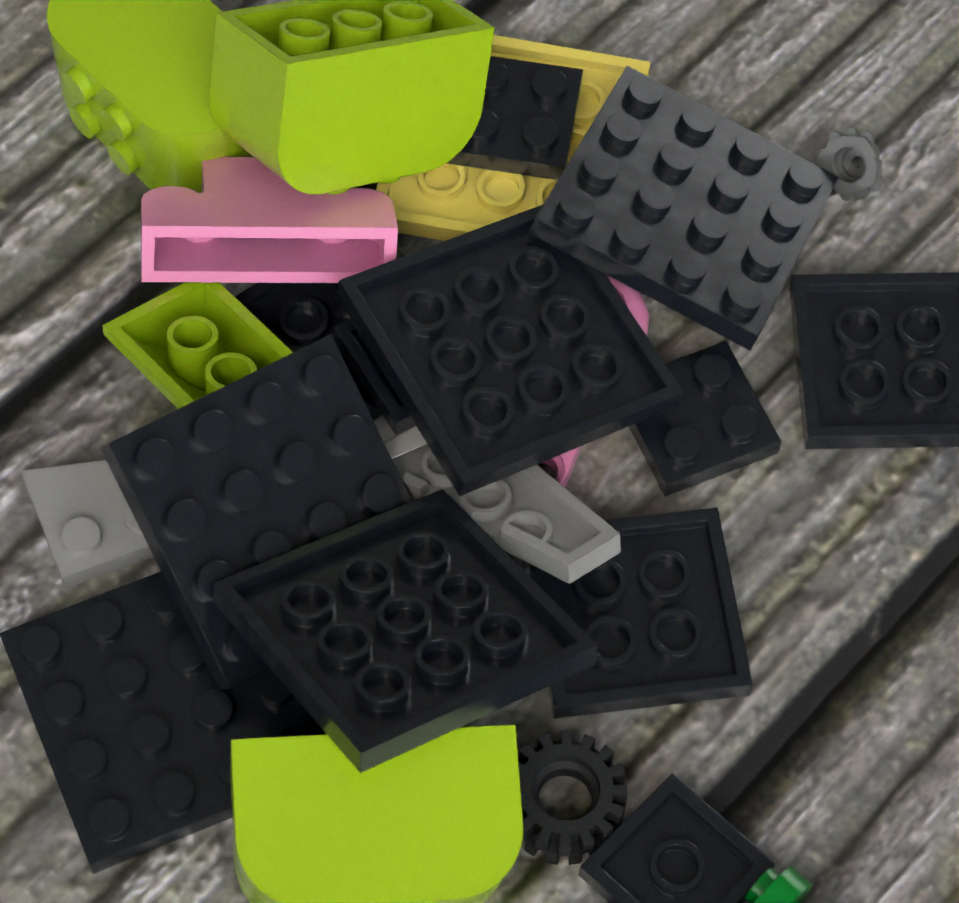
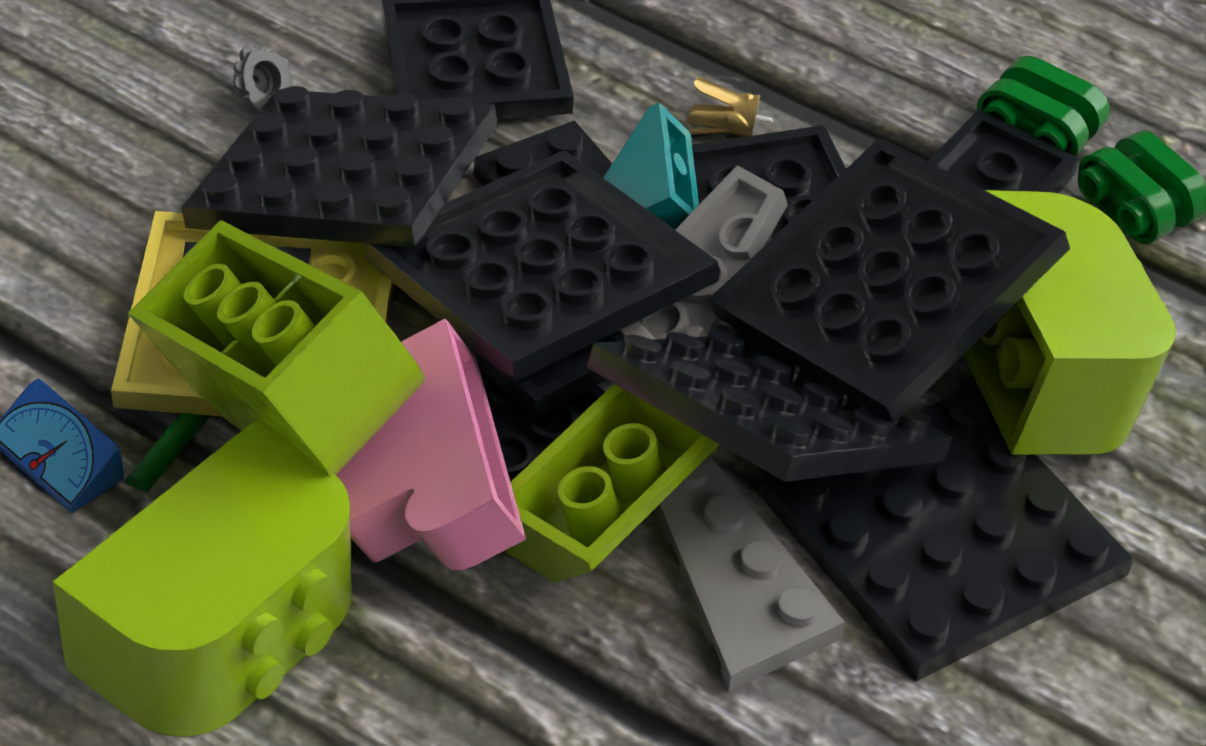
camera: 100 degrees left, 15 degrees down
none -> teal slope [603,103,699,230]
none -> pearl gold piece [687,77,773,137]

